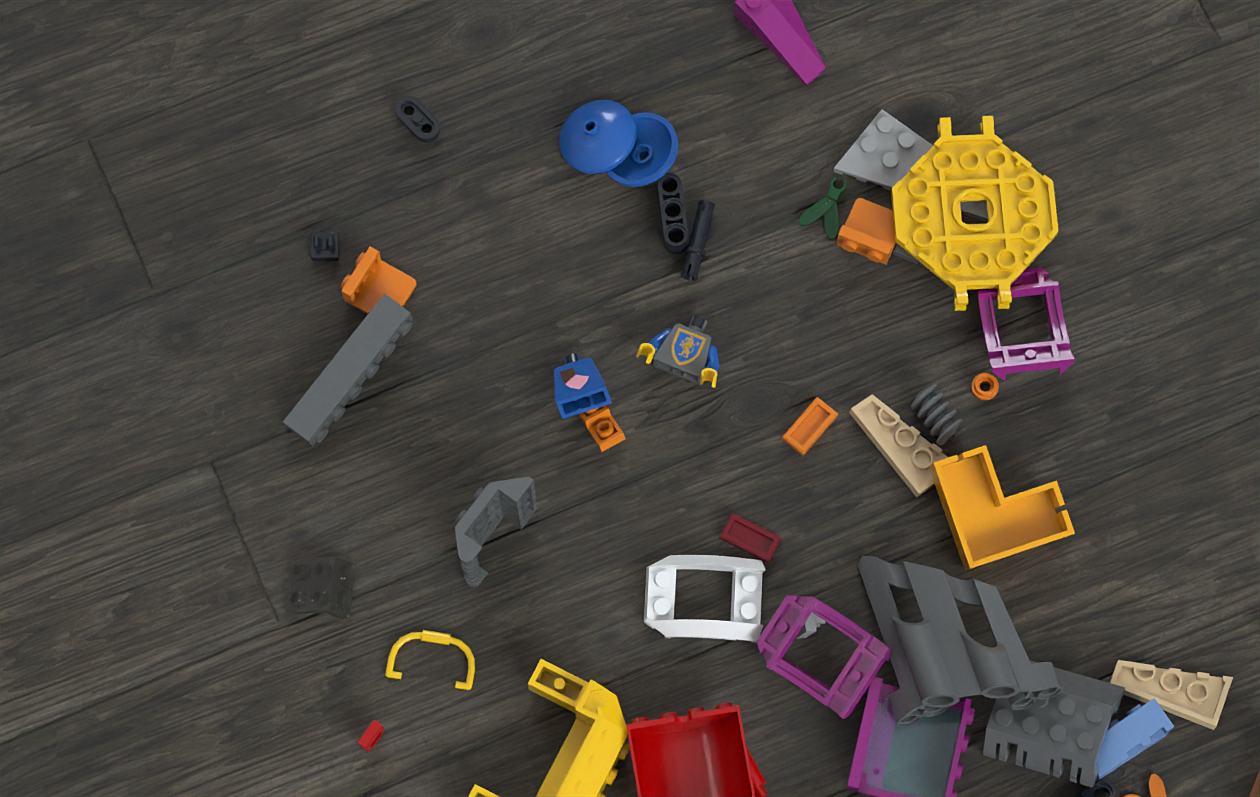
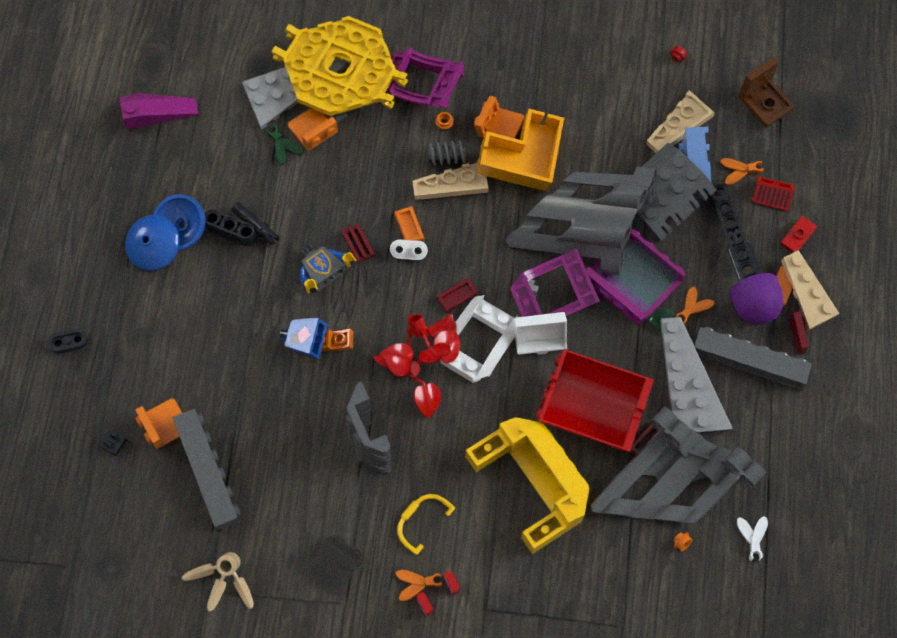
camera: 65 degrees left, 5 degrees down
none -> tan plant [182,552,253,611]
none -> dark red tile [341,223,375,264]
none -> red plant [373,313,456,368]
none -> red plant [379,330,460,418]
none -> white plate [390,239,428,260]
none -> orange piece [396,570,443,601]
none -> red tile [417,592,433,617]
none -> orange bracket [474,96,525,139]
none -> white container [515,312,567,355]

